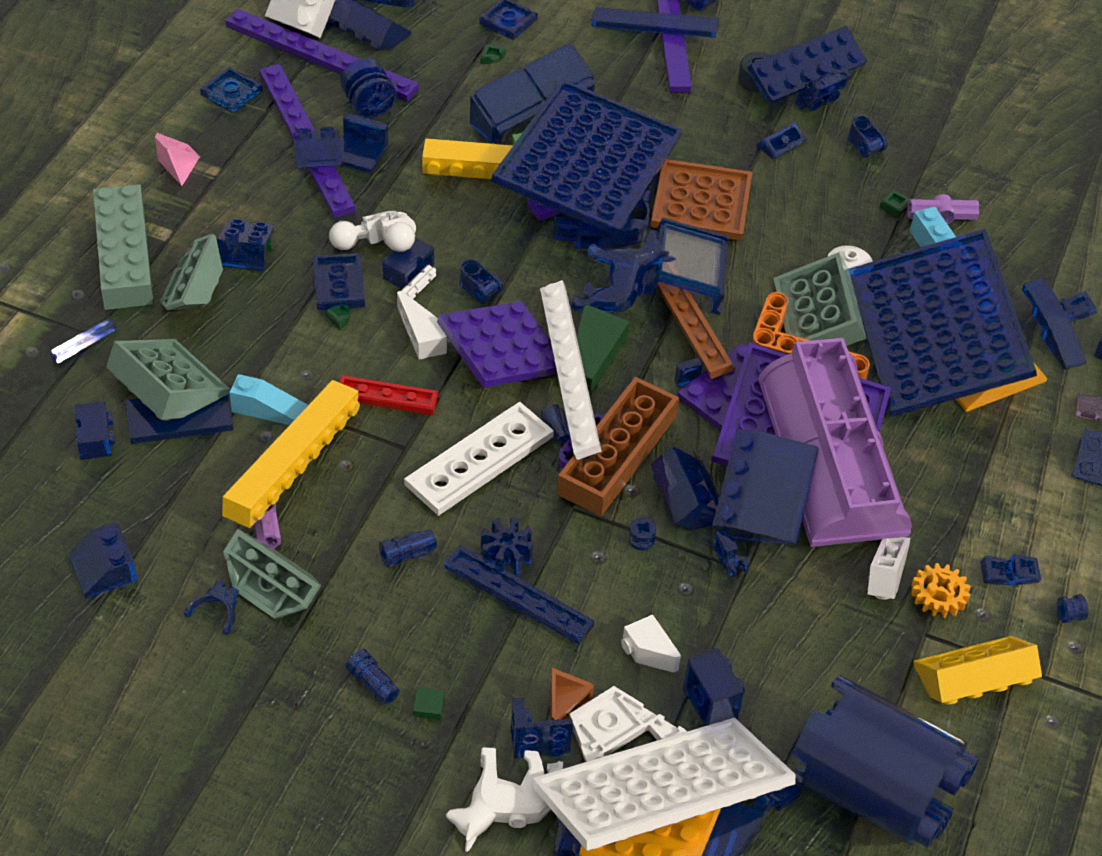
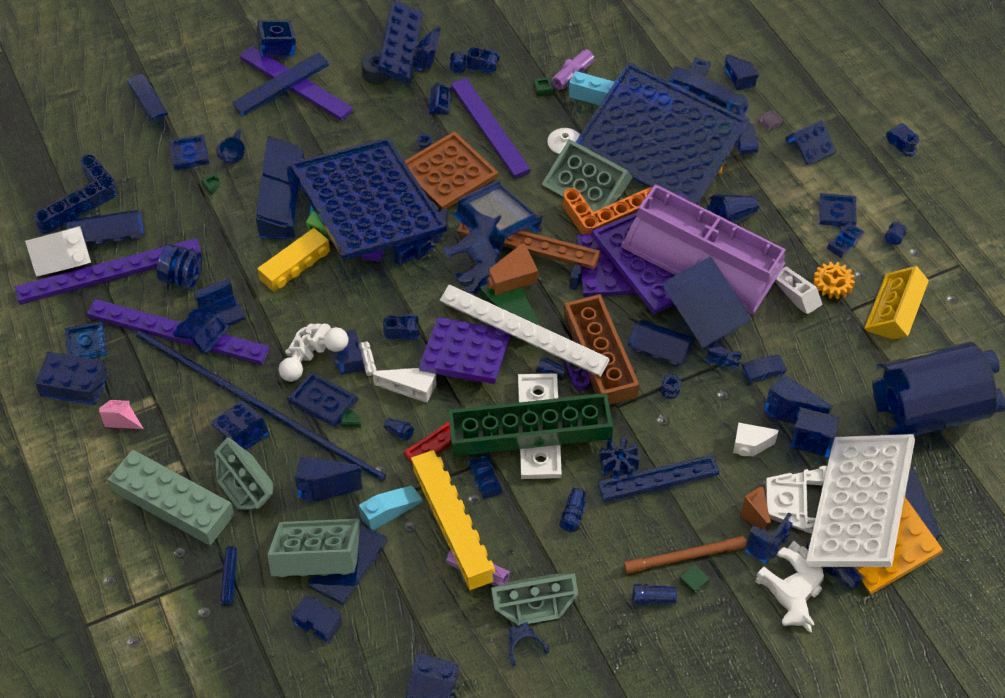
camera: 45 degrees left, 5 degrees up
none -> clear blue brick [35,352,108,405]
none -> clear blue piece [136,330,387,482]
none -> clear blue hair [216,129,246,165]
none -> clear blue slope [295,456,363,501]
none -> clear blue cone [384,418,414,441]
none -> clear blue bush [417,133,432,150]
none -> dark green brick [448,393,613,456]
none -> clear blue wheel [449,51,467,73]
none -> dark purple tile [451,78,530,179]
none -> clear blue slope [468,456,502,499]
none -> dark orange slope [487,243,538,295]
none -> dark orange piece [623,536,746,574]
none -> clear blue cone [707,194,759,224]
none -> clear blue beam [727,94,758,155]
none -> clear blue slope [742,355,787,381]
none -> clear blue slope [765,374,832,430]
none -> clear blue tile [819,193,857,228]

